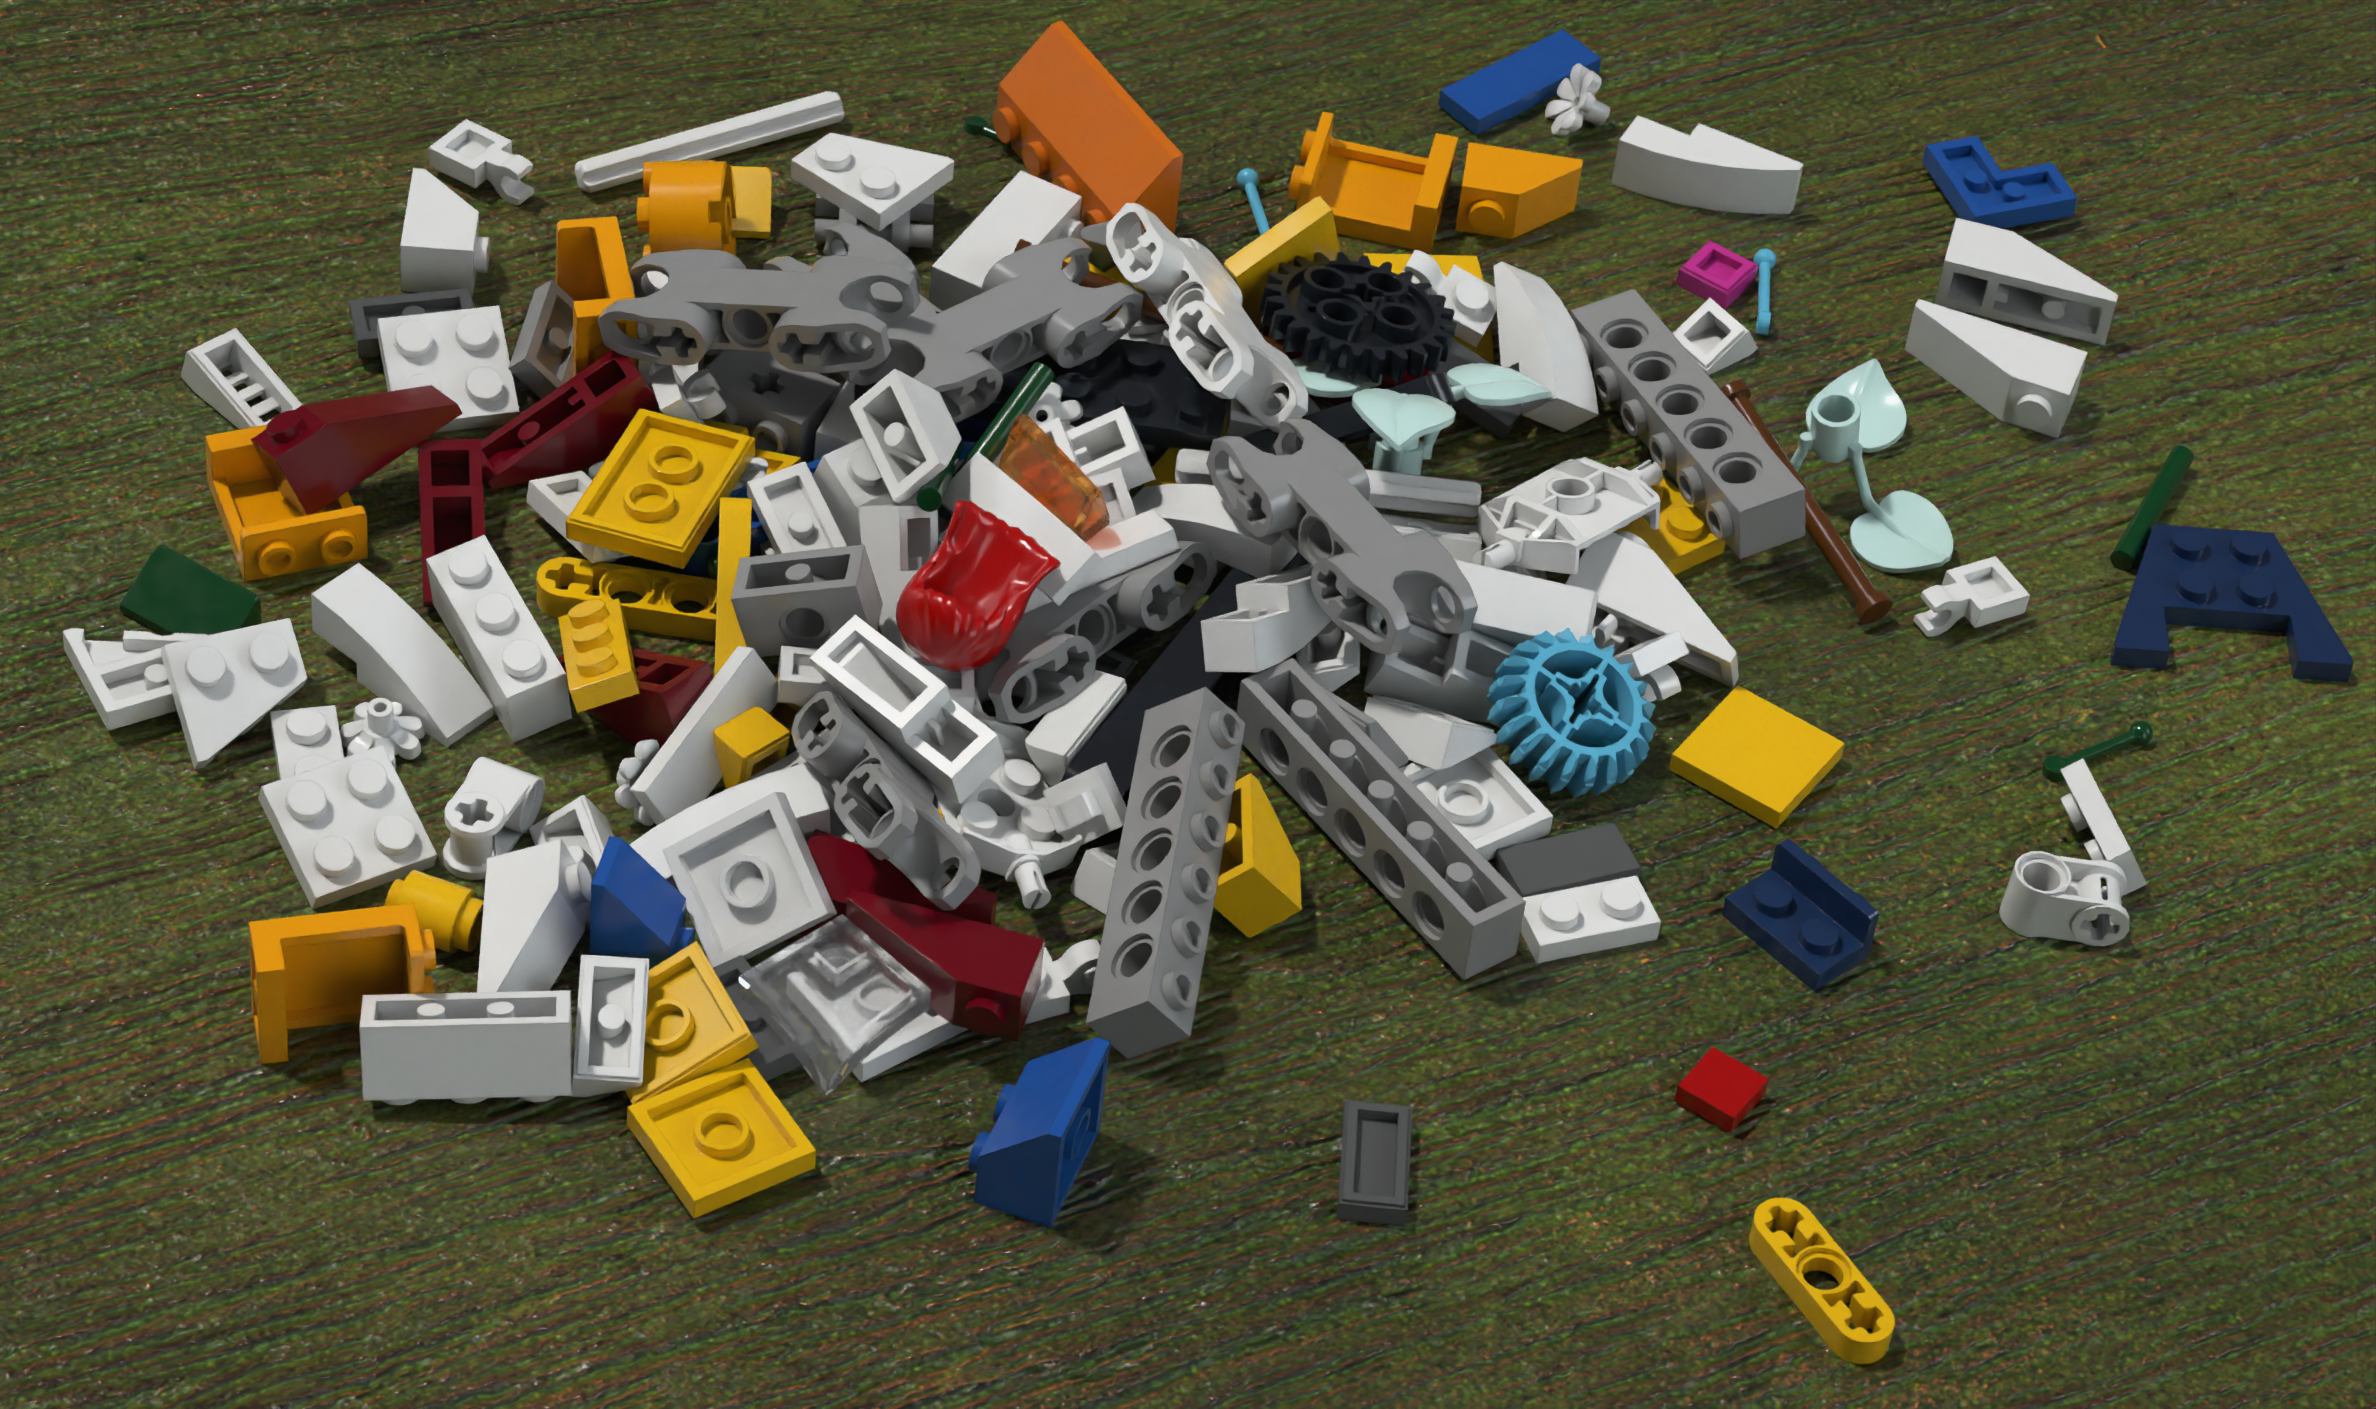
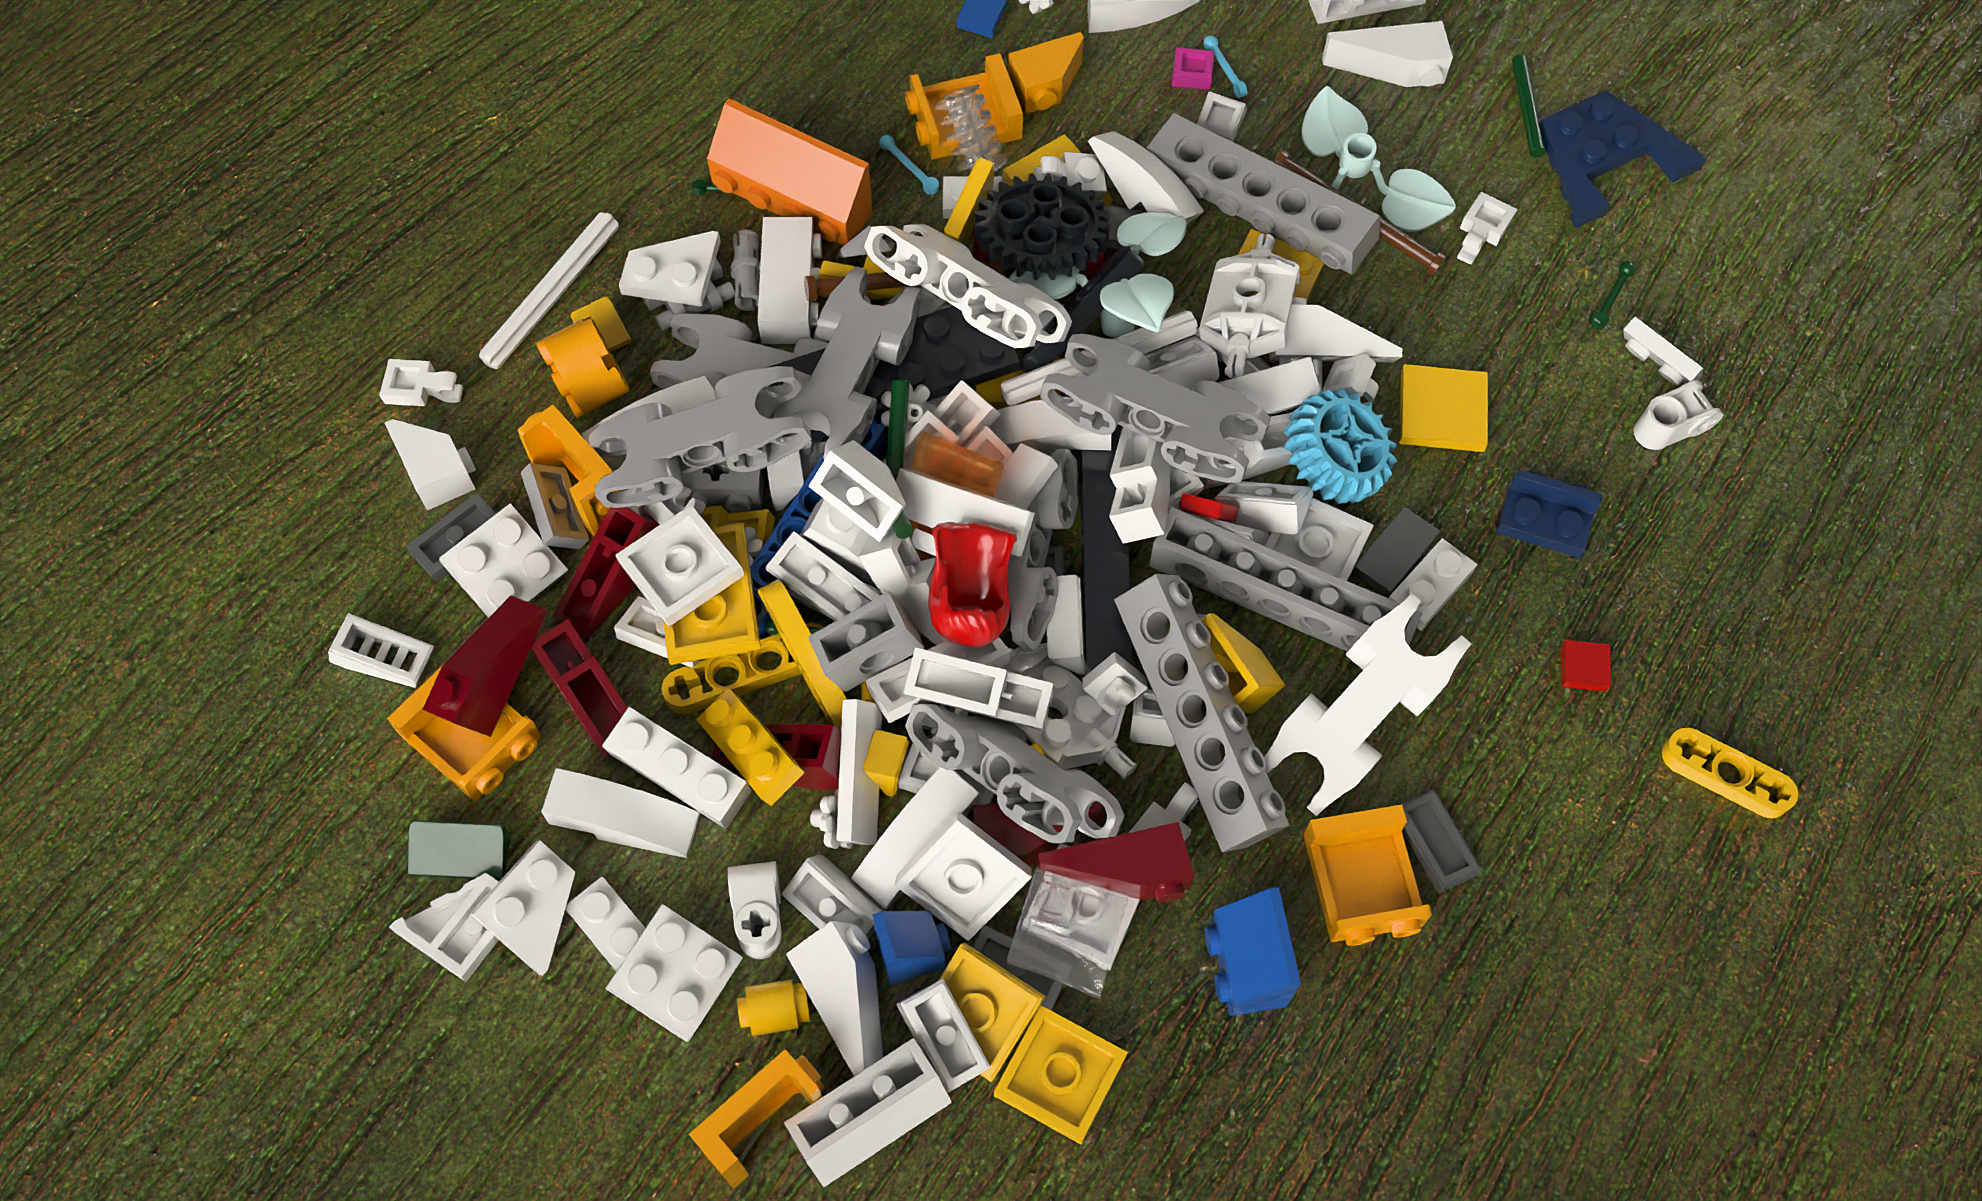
camera: 25 degrees left, 20 degrees up
white plant [340,698,425,770] -> none
none -> white plate [616,505,744,627]
none -> light grey pin [730,230,761,311]
none -> clear piece [934,85,1007,173]
none -> red tile [1179,493,1239,523]
none -> white piece [1264,593,1471,816]
none -> light orange panel [1303,805,1432,946]

